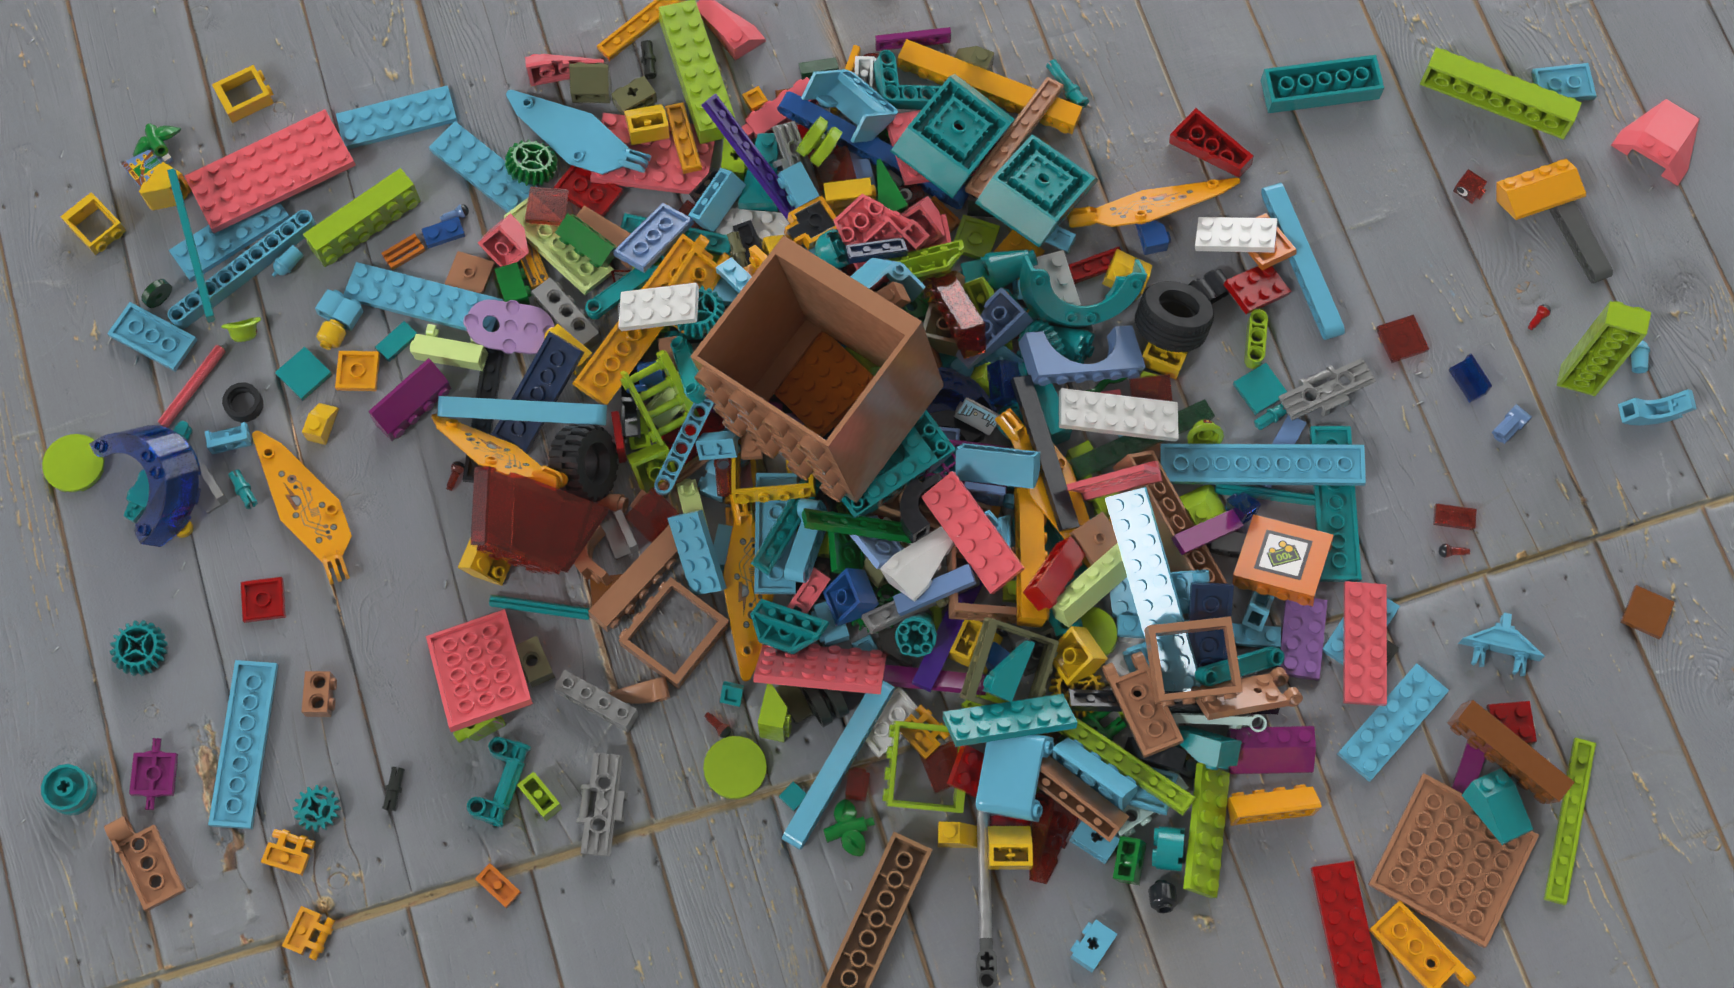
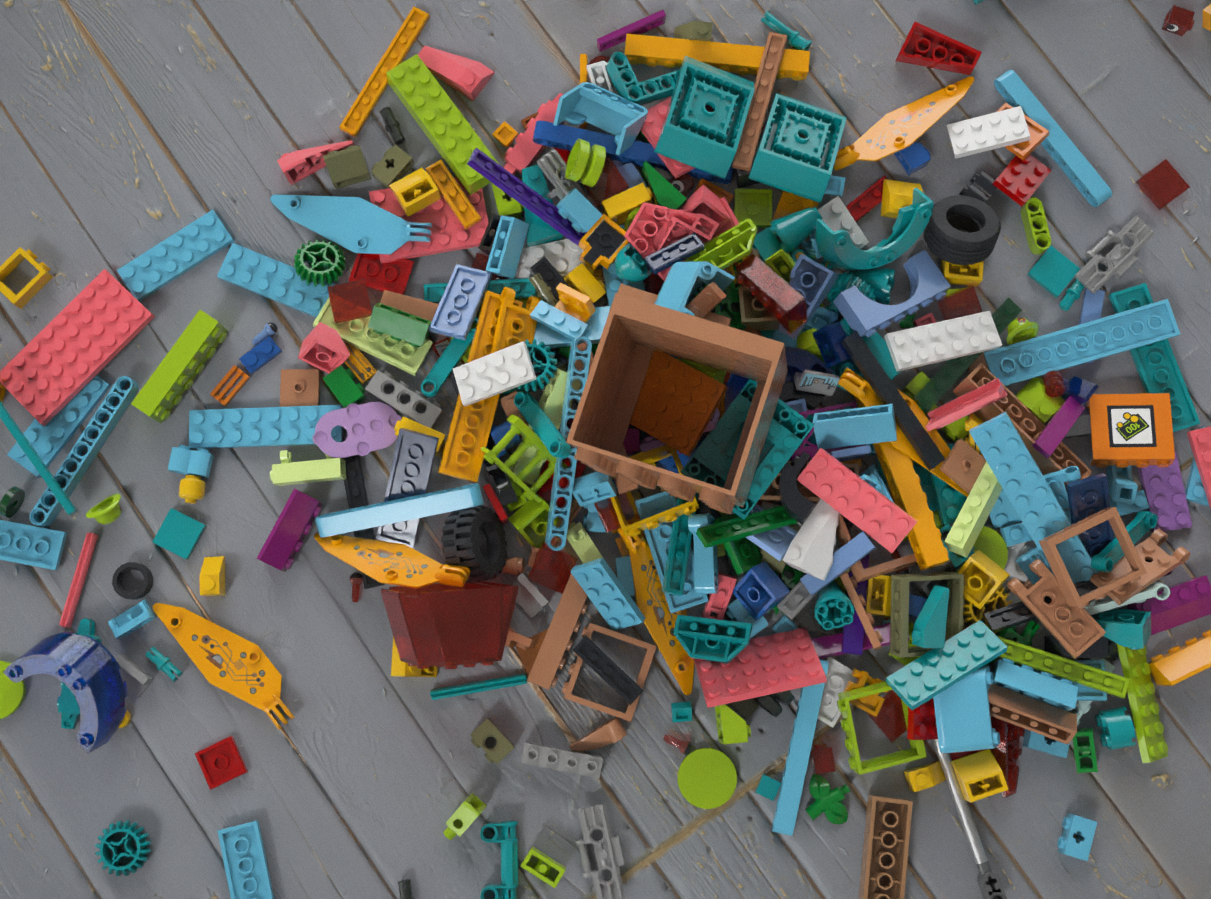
camera: 20 degrees left, 10 degrees up
medium azure piece [272,244,304,277] -> none
nougat brick [301,671,337,717] -> none
light orange plate [335,351,380,391] -> none
teal tile [375,321,418,362] -> none
coral plate [426,609,533,732] -> none
slope [799,57,839,80] -> none
red brick [1023,536,1086,611] -> none
black head [1148,880,1178,914] -> none
teal axle [1215,484,1315,506] -> none
none -> black tile [573,636,644,705]
none -> nougat plate [840,573,883,650]
none -> clear red wheel [1043,371,1065,397]

